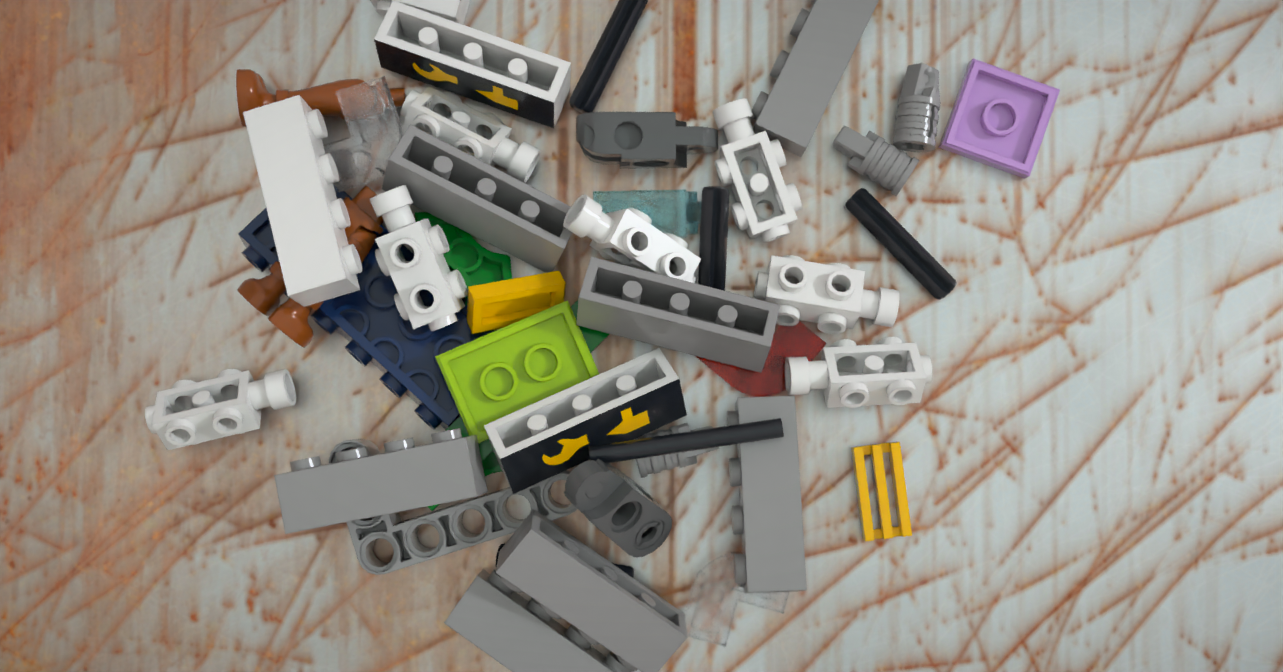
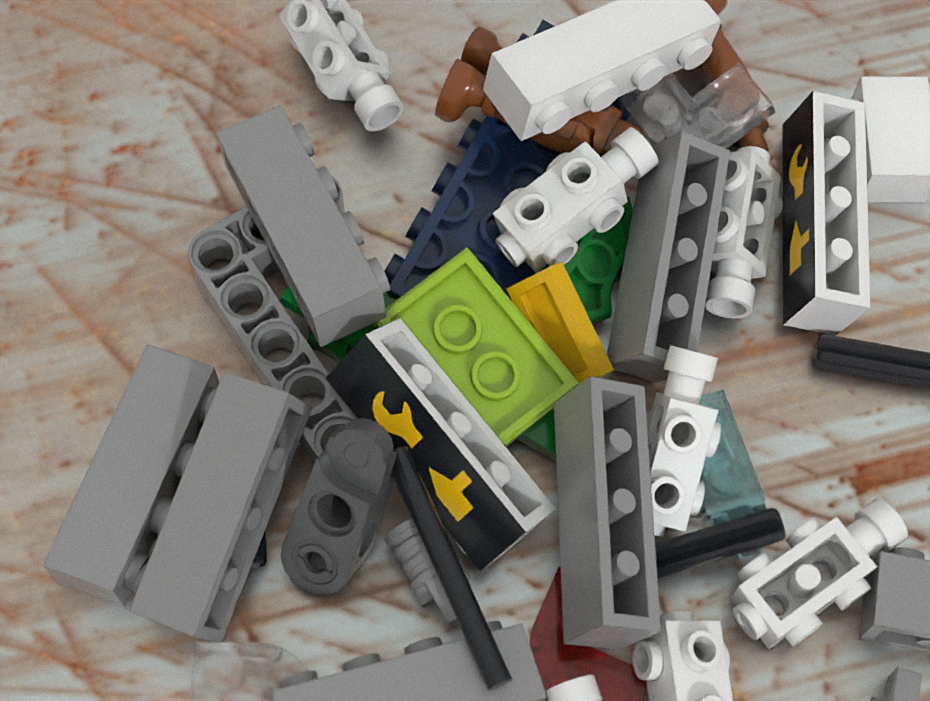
camera: 70 degrees right, 20 degrees down
dark grey piece [576,112,718,169] -> none

